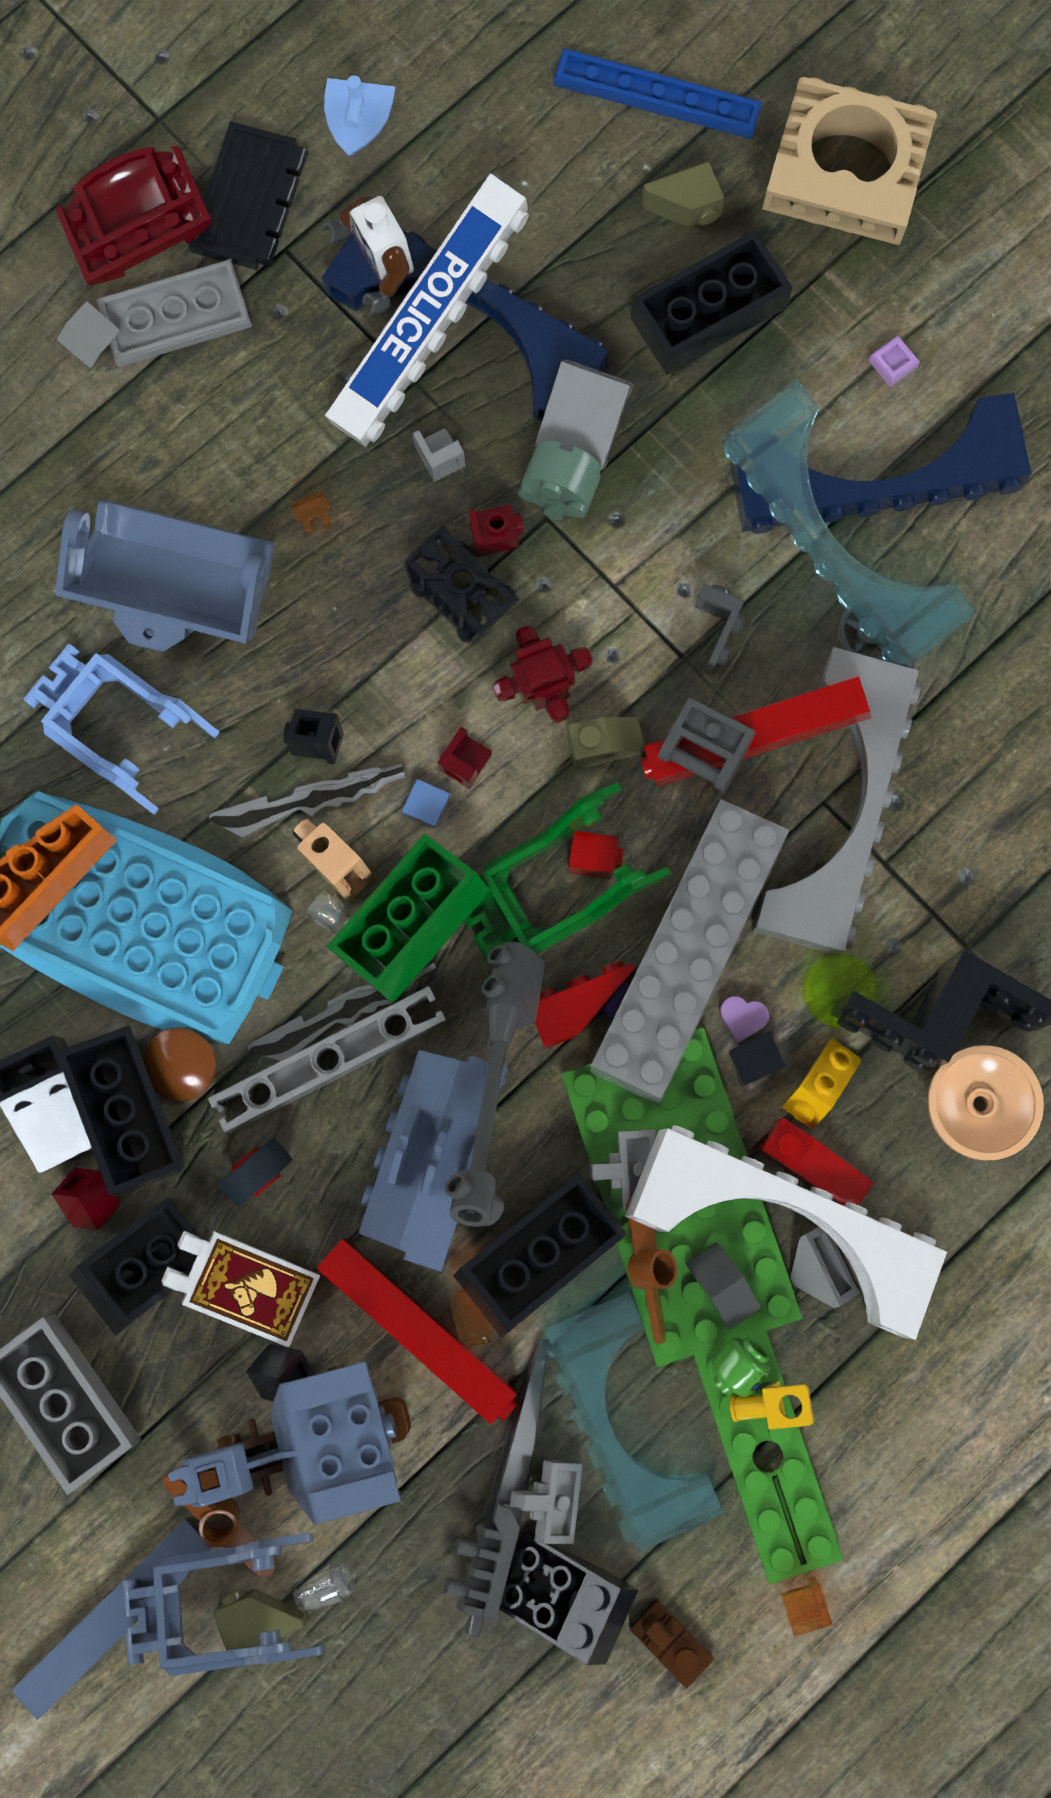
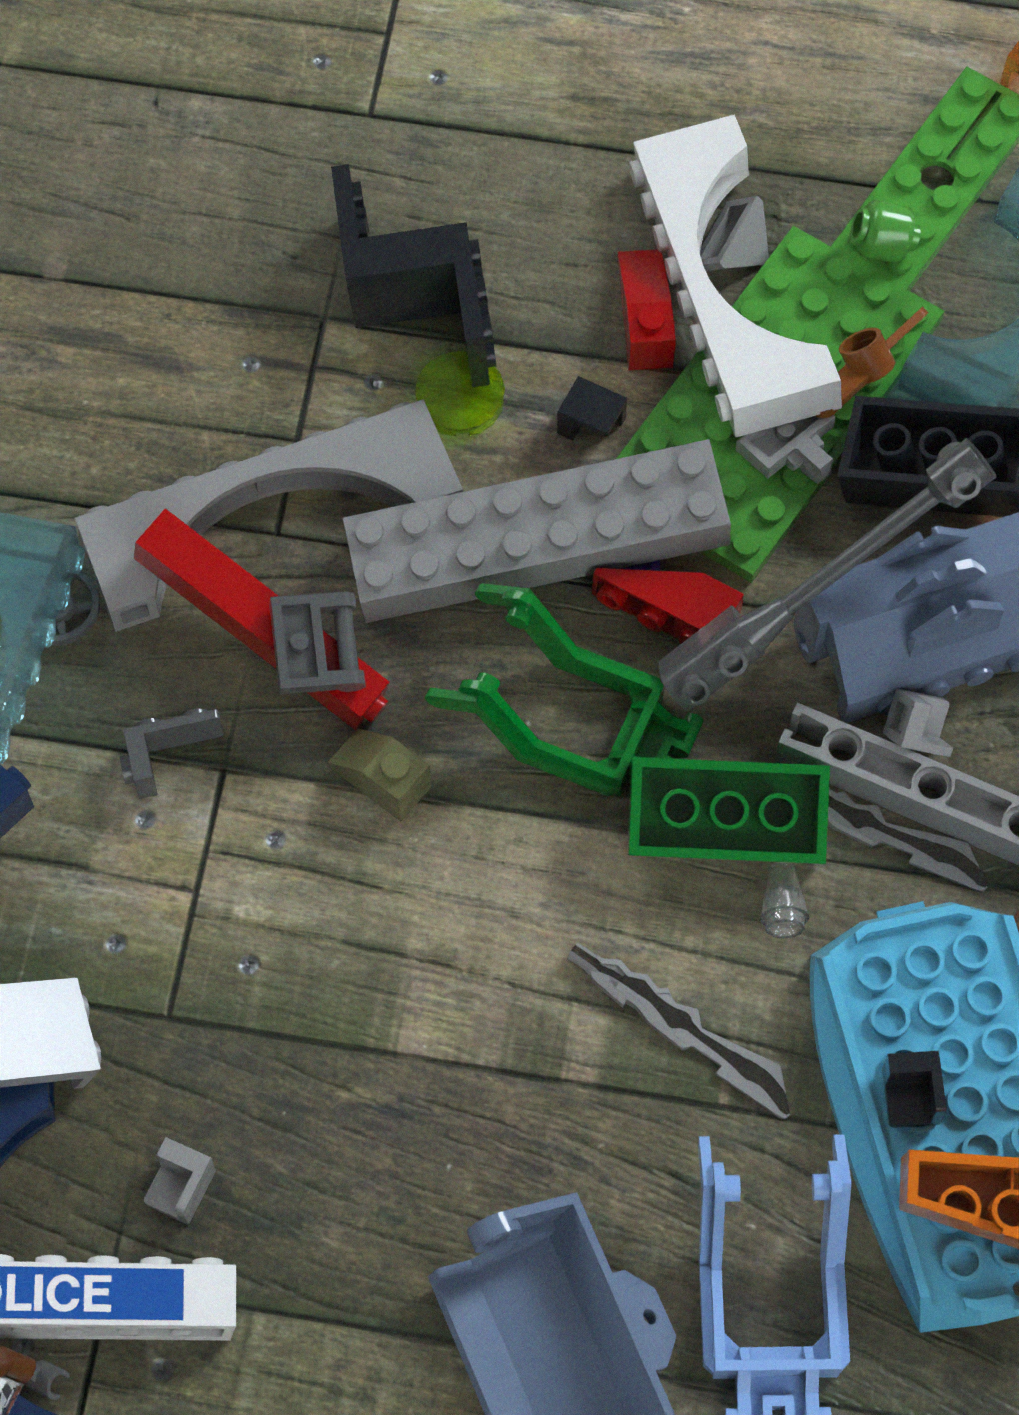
camera: 130 degrees left, 15 degrees down
black brick [283,709,344,765] -> none
clear orange tile [289,491,331,535] -> none
light nougat torso [293,819,376,904] -> none
medium blue tile [402,779,451,829] -> none
black piece [404,525,519,644] -> none
dark red panel [437,727,492,789] -> none
dark red brick [468,504,524,557] -> none
dark red piece [492,625,593,723] -> none
sand green brick [518,441,602,521] -> none
red brick [568,830,624,879] -> none
dark grey slope [685,1242,761,1330] -> none
lavender tile [720,996,769,1043] -> none
yellow bracket [730,1381,814,1430] -> none
yellow bracket [782,1038,861,1129] -> none
light nougat dish [927,1045,1044,1161] -> none
none -> black panel [882,1051,946,1128]
none -> light grey panel [883,688,953,757]

